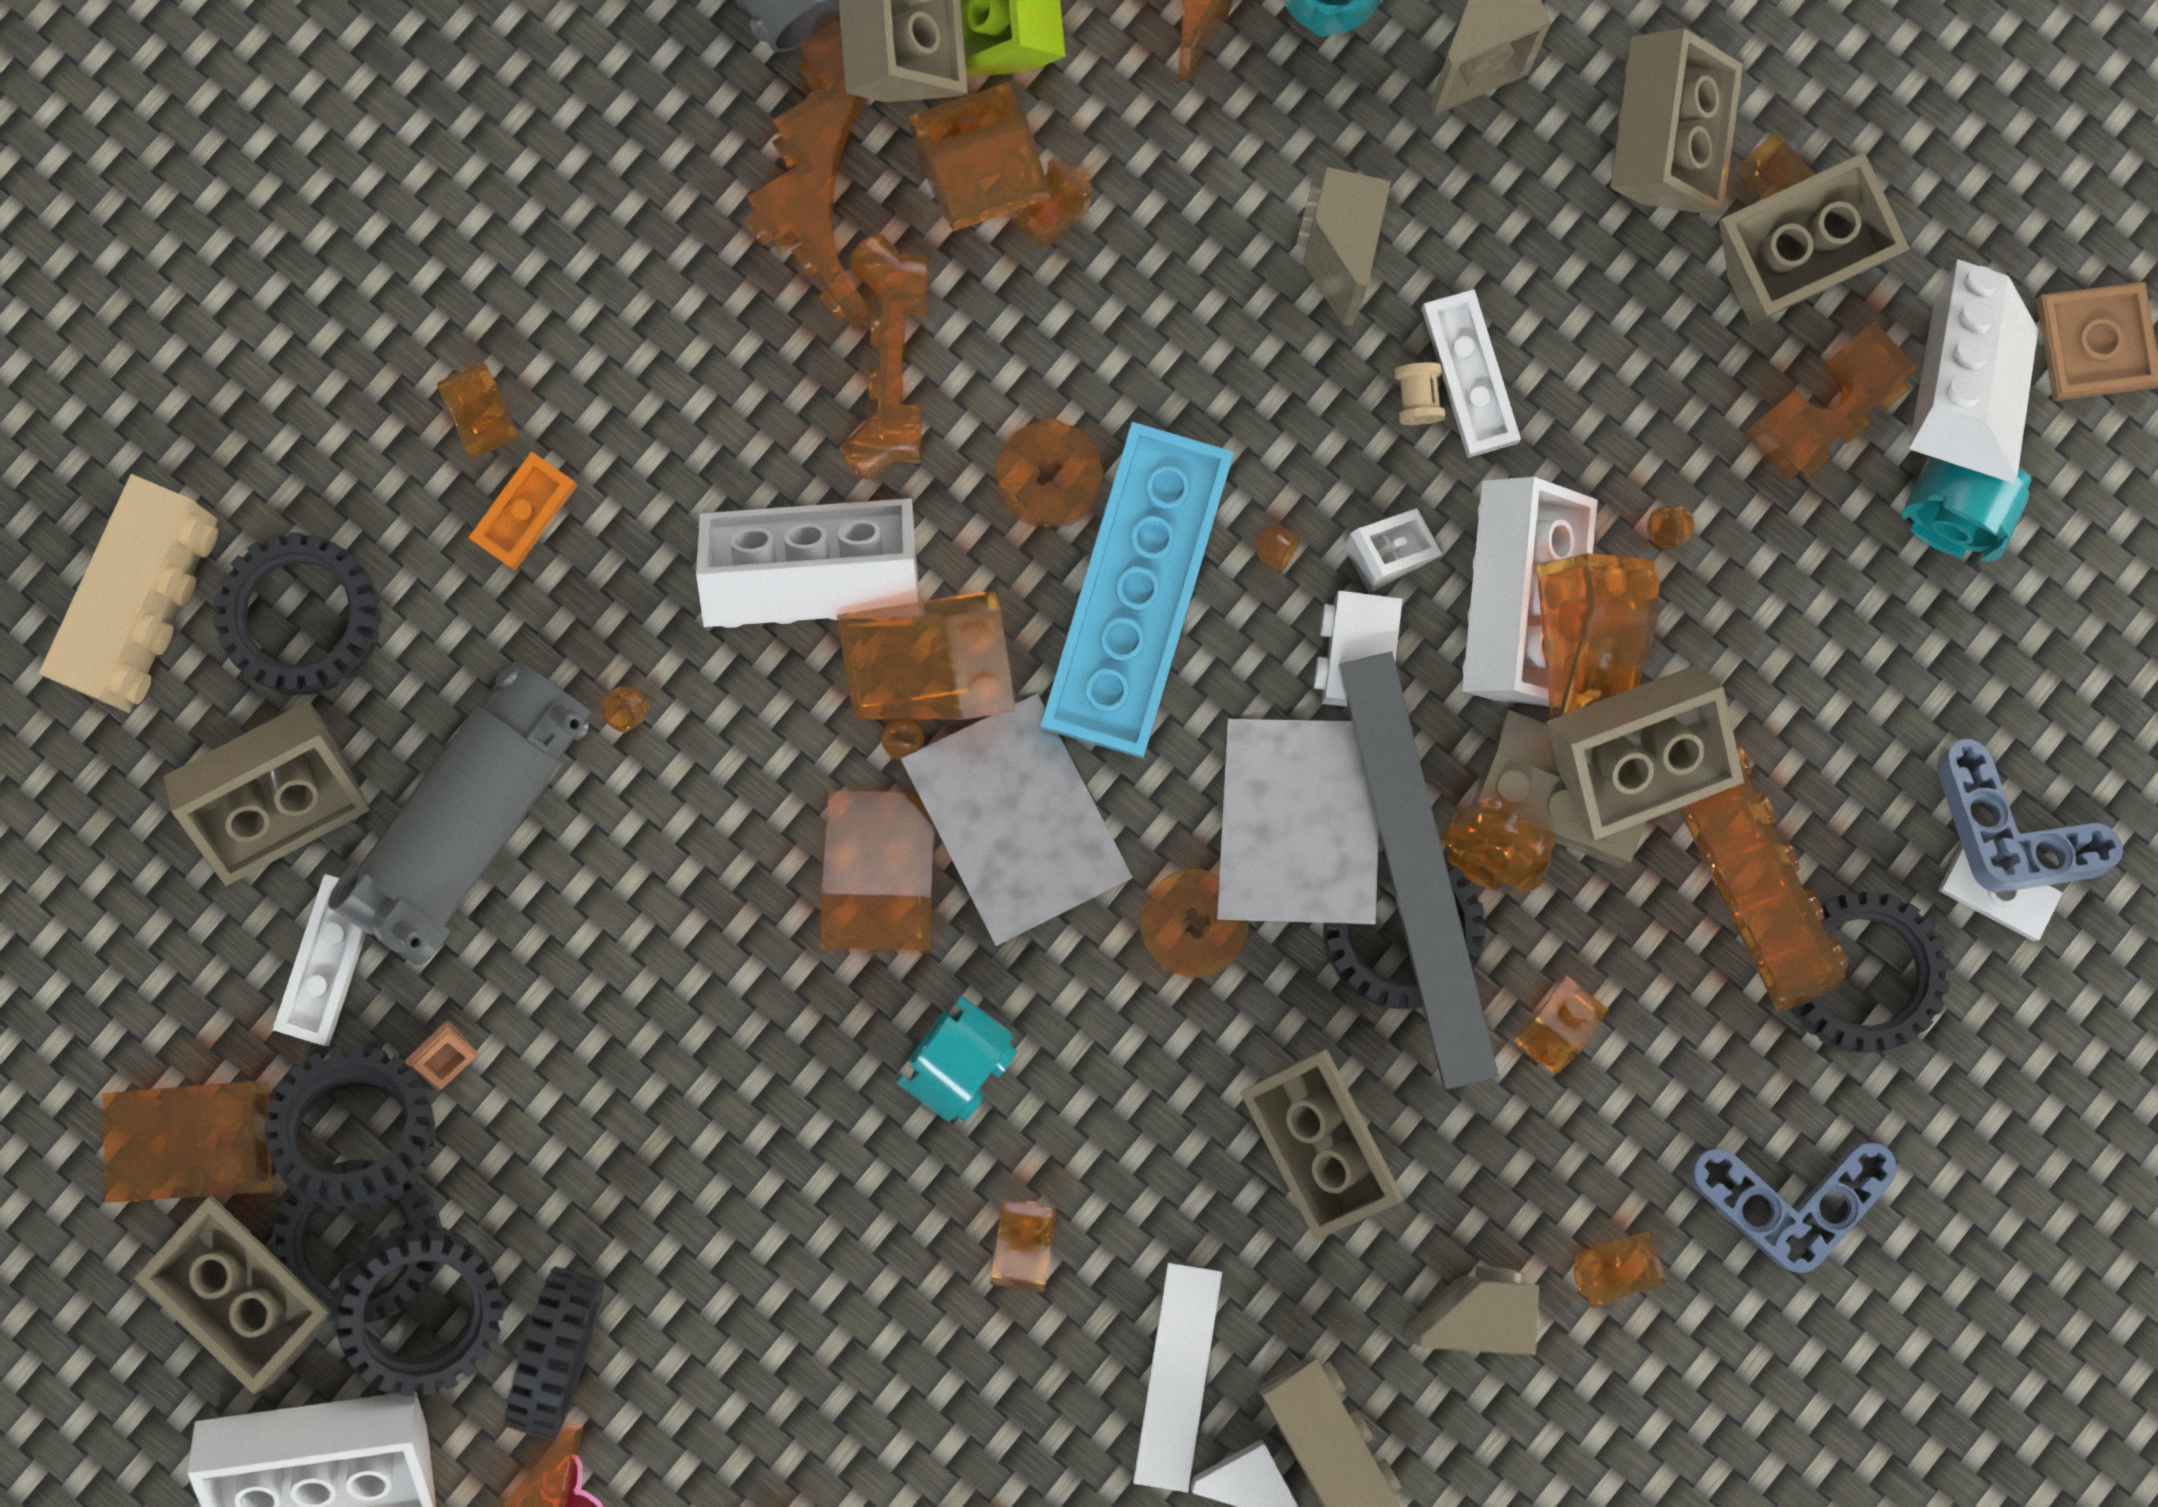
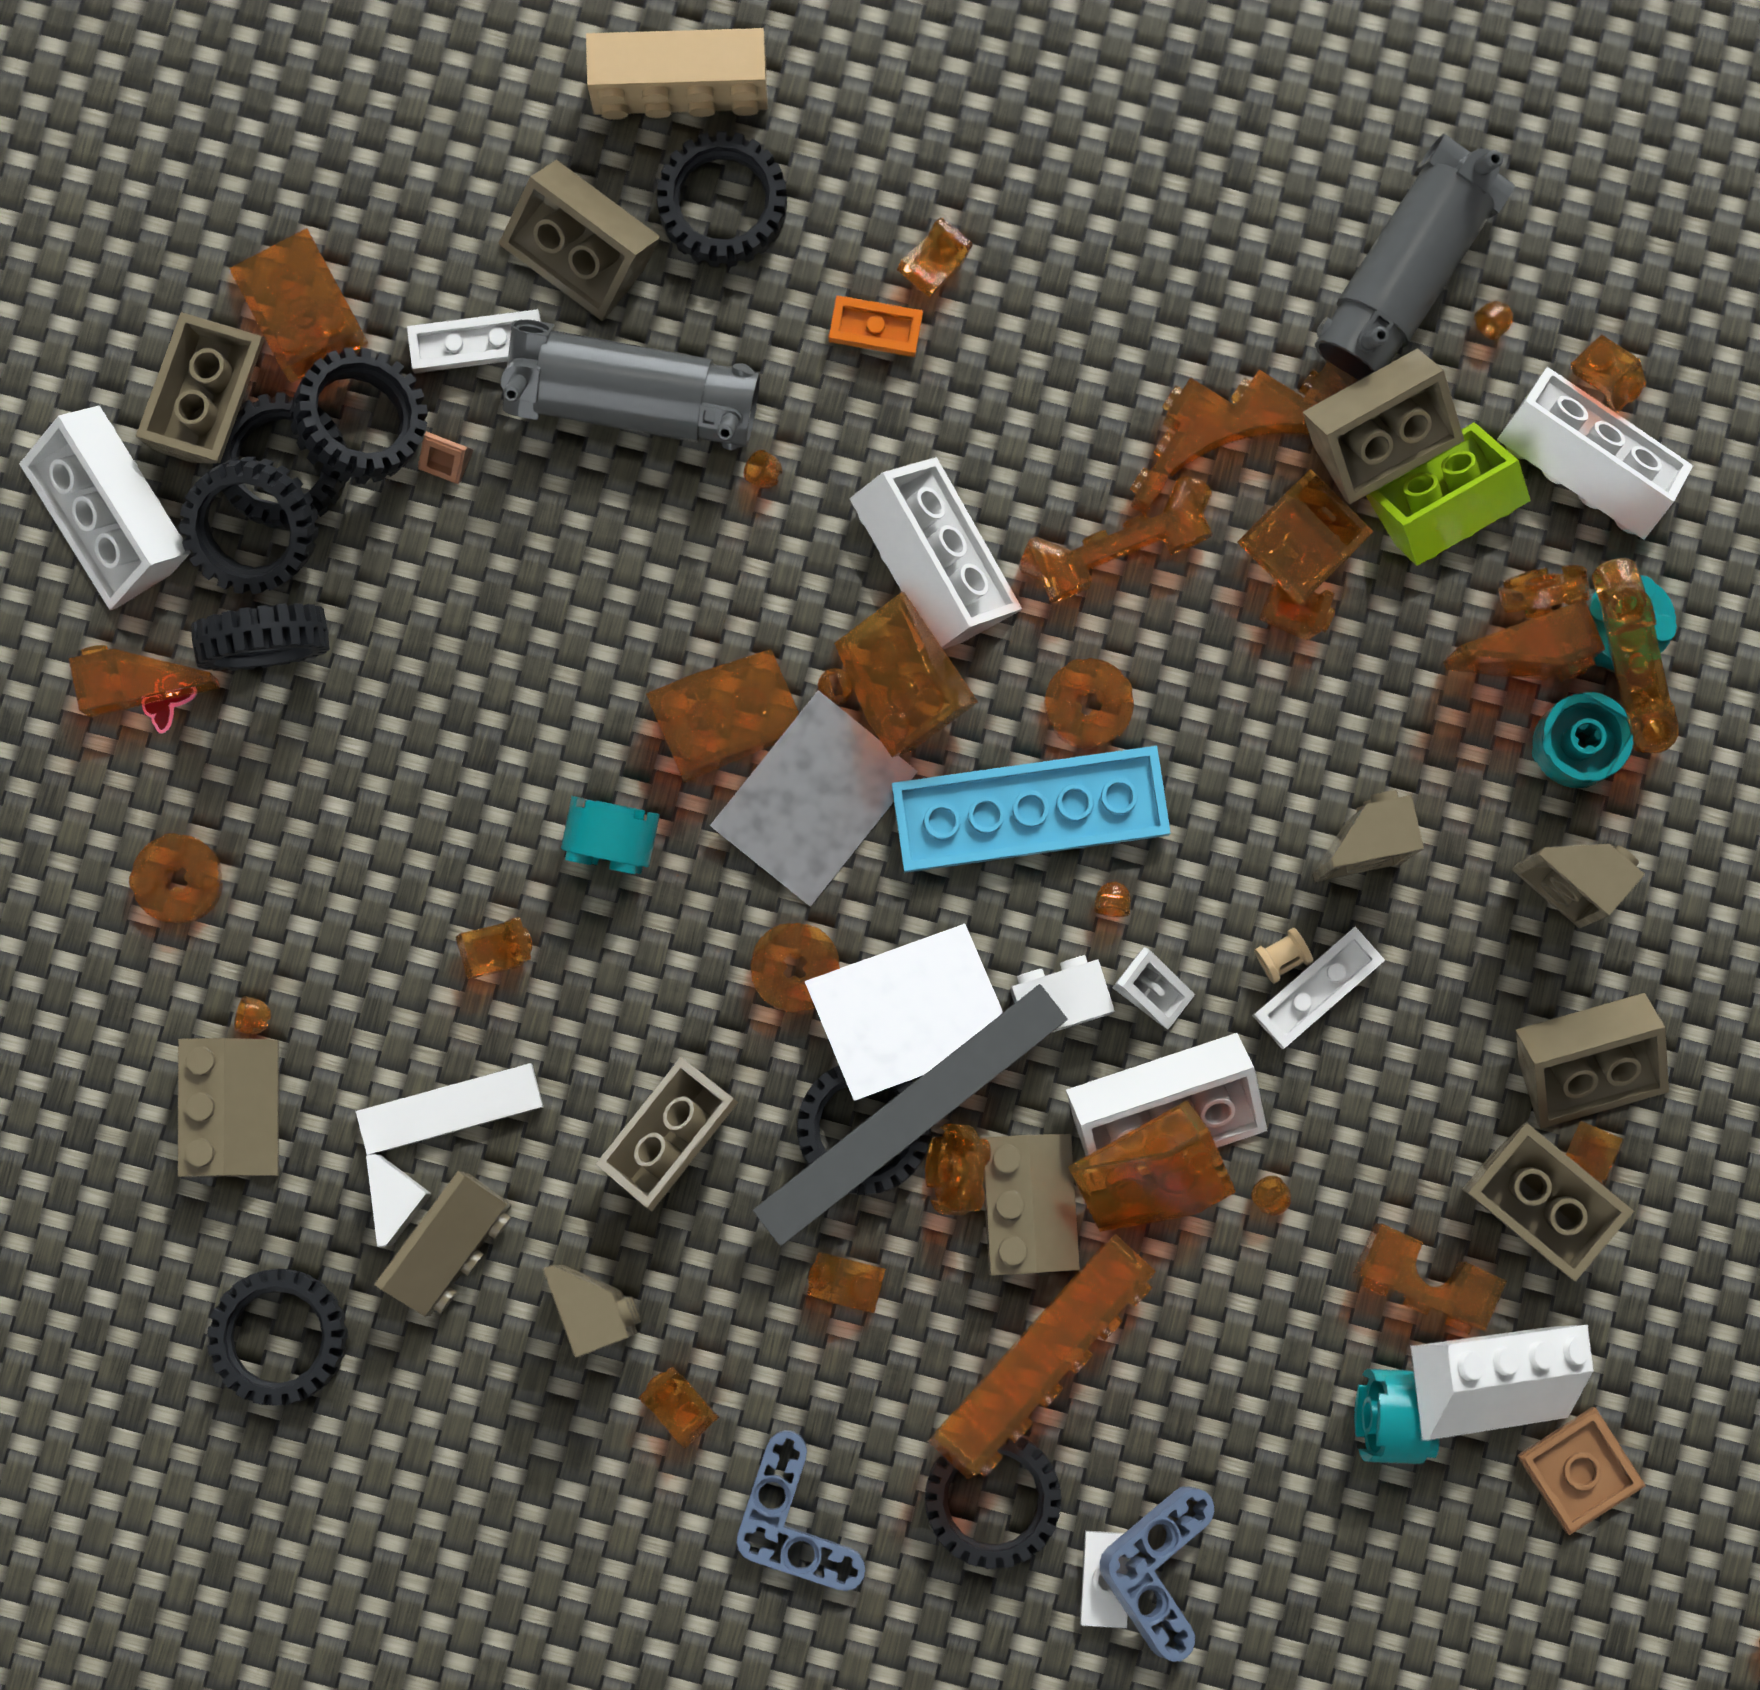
camera: 65 degrees right, 0 degrees up
dark tan slope [1546,665,1744,841] -> none

